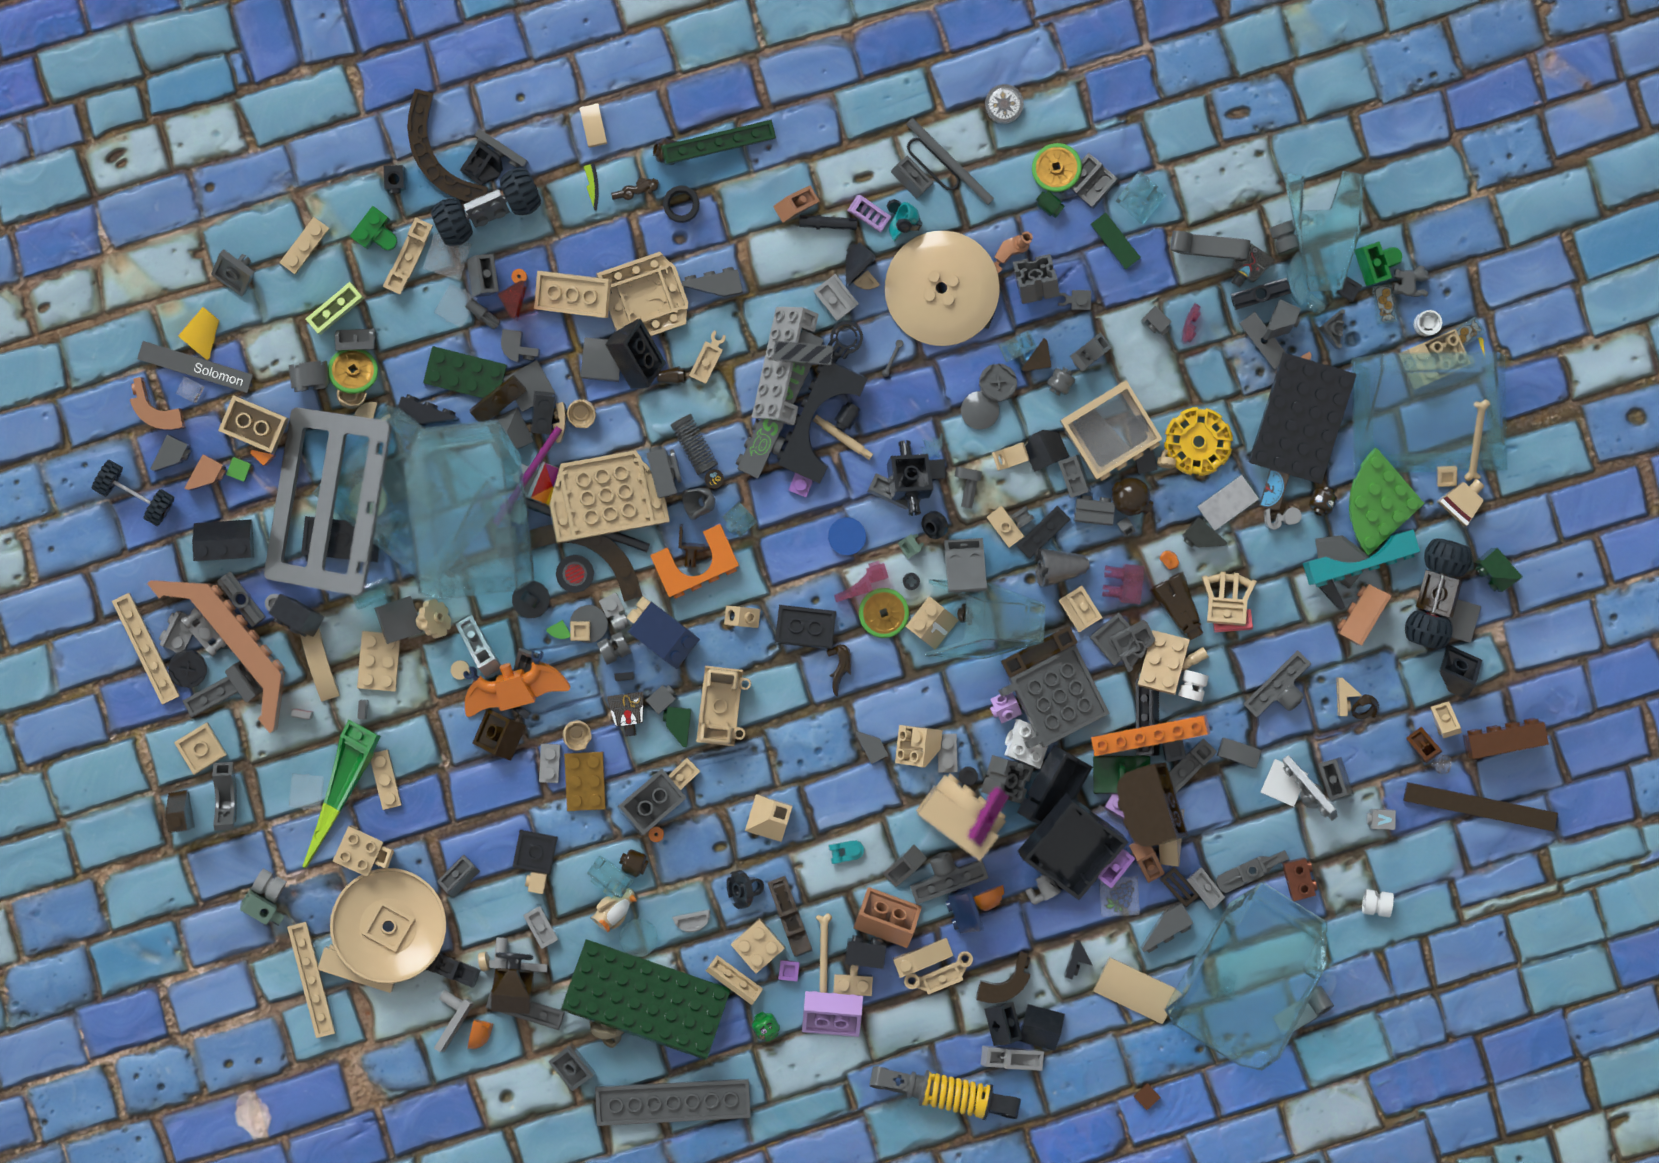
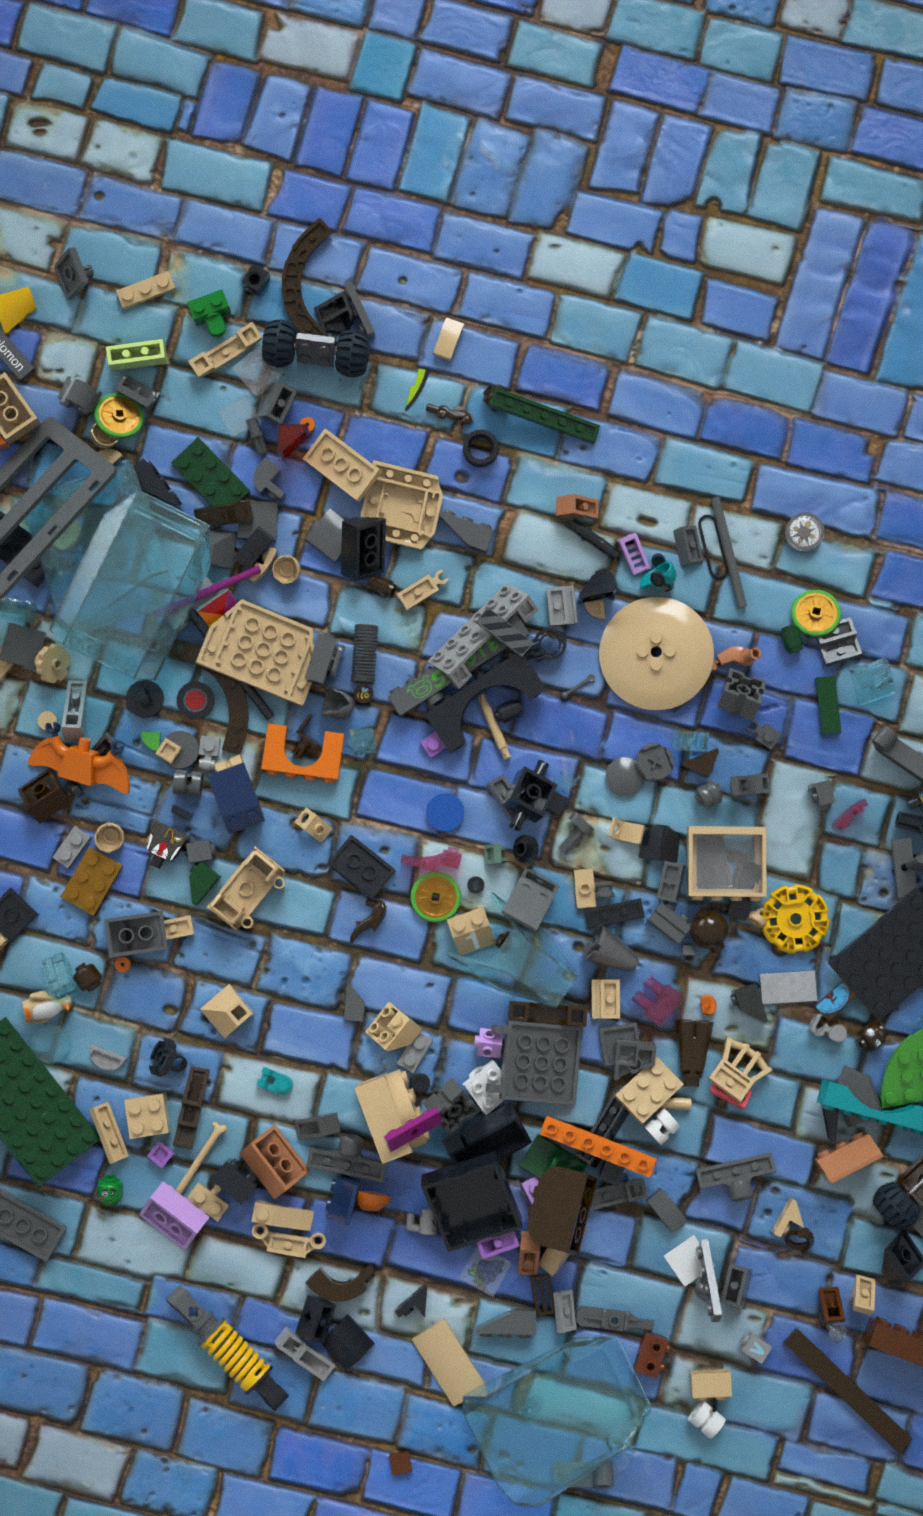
camera: 30 degrees right, 5 degrees down
none -> tan brick [689,1369,732,1401]

